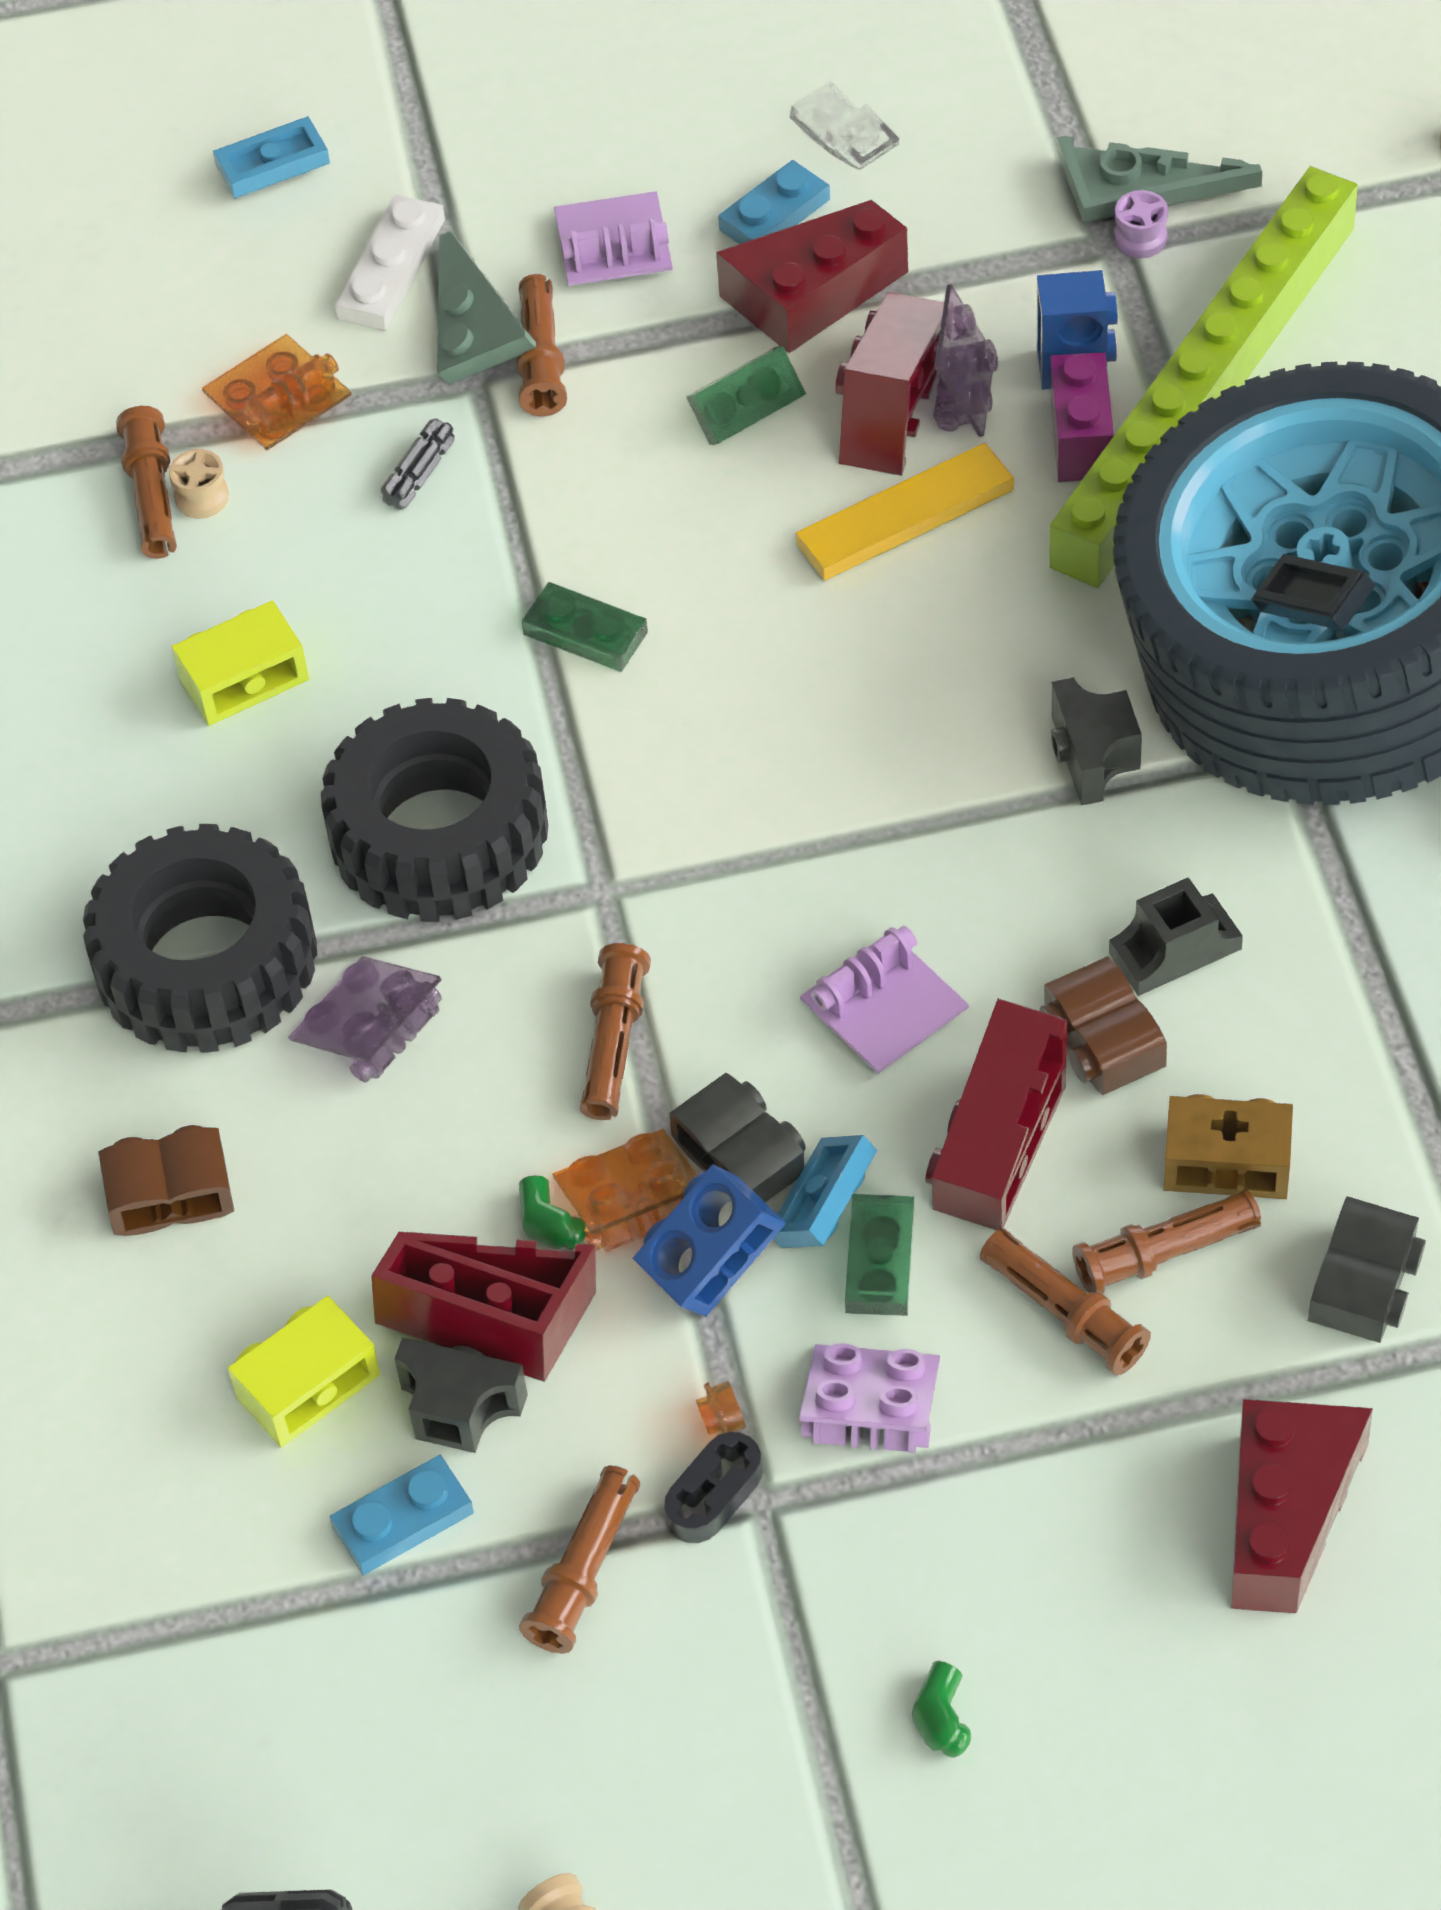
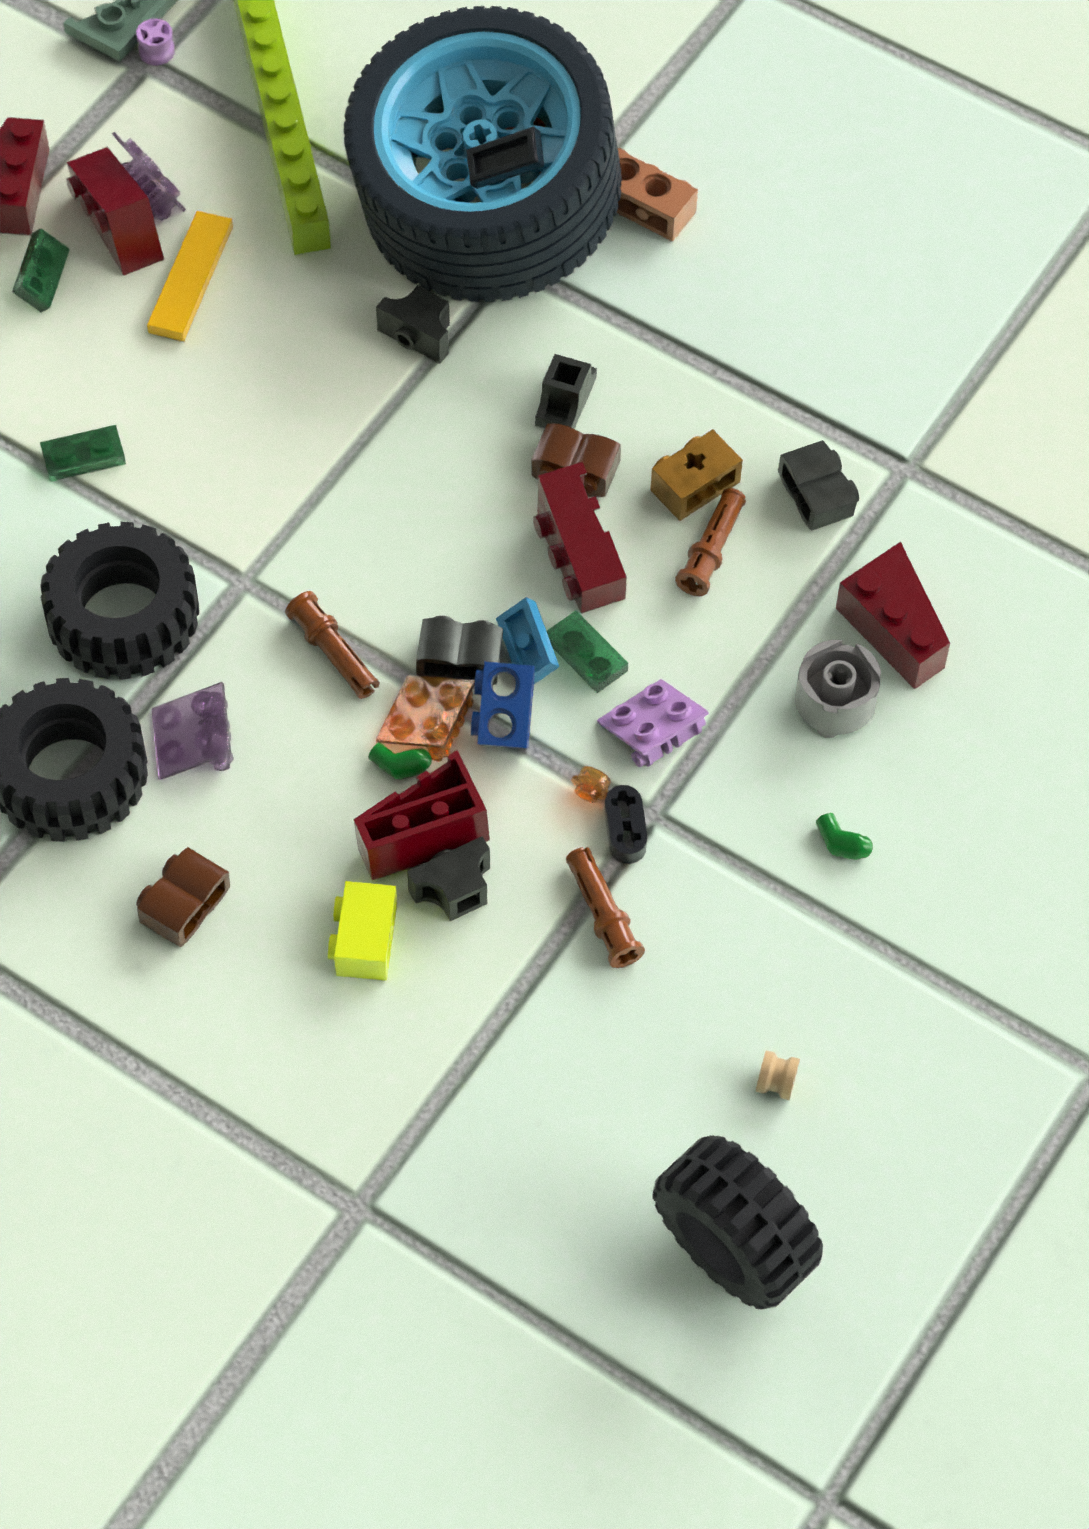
camera: 50 degrees left, 5 degrees up
dark azure plate [329,1454,474,1576] -> none
lavender hinge [800,926,969,1074] -> none
dark orange pin [980,1228,1151,1376] -> none
blue brick [1036,270,1118,390] -> none
magenta brick [1050,352,1114,482] -> none
none -> light grey brick [795,640,881,738]

